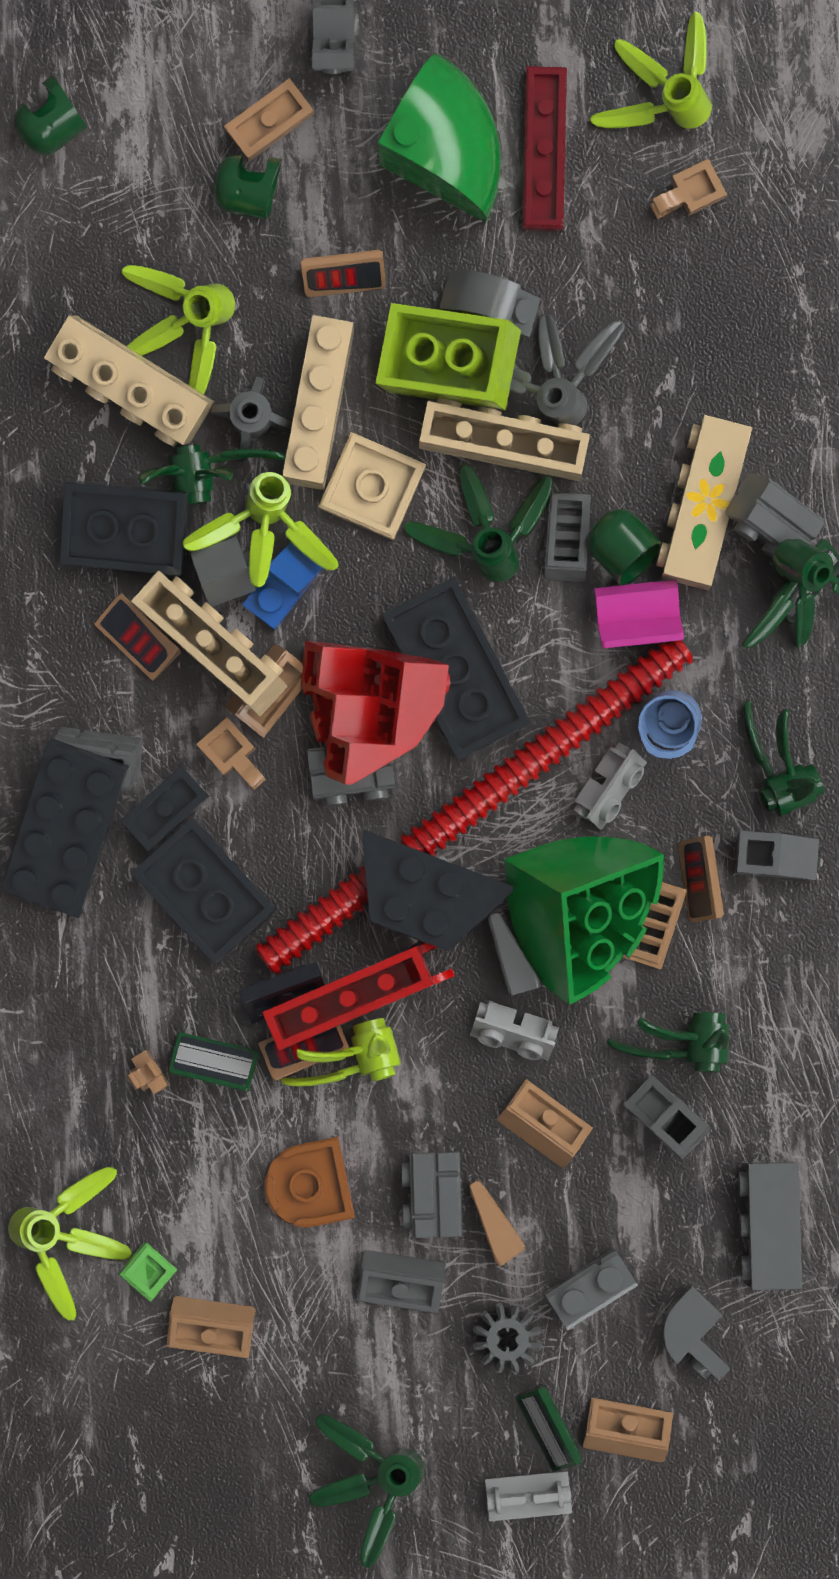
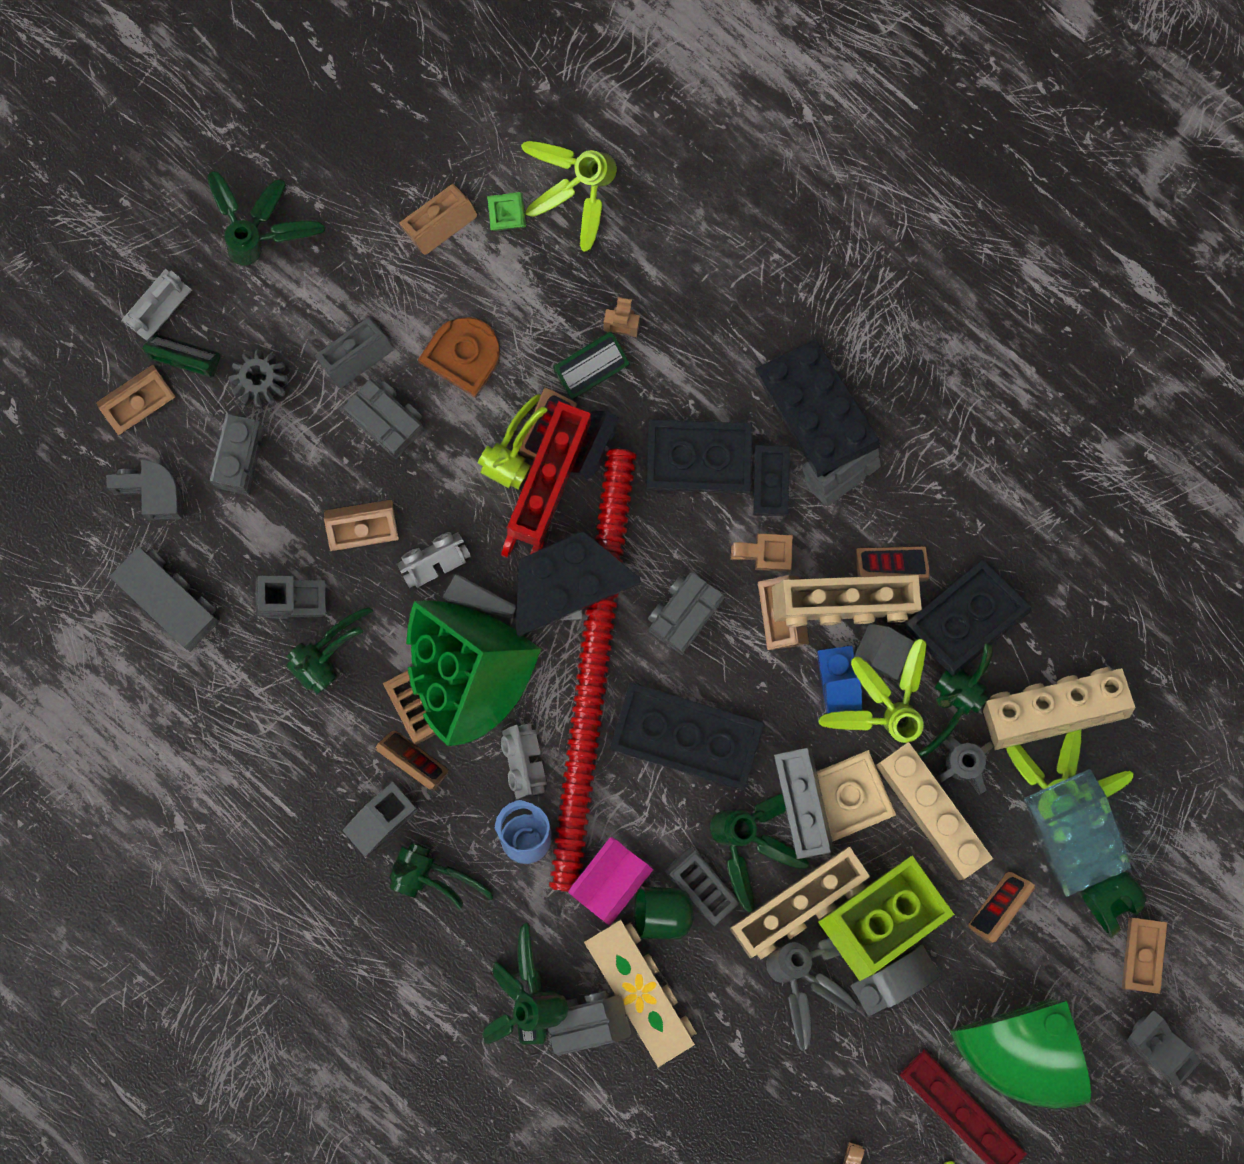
camera: 130 degrees right, 5 degrees down
red brick [301,641,450,785] -> none
medium nougat slope [470,1179,525,1267] -> none
none -> plate [774,747,834,859]
none -> clear light blue brick [1024,769,1131,897]

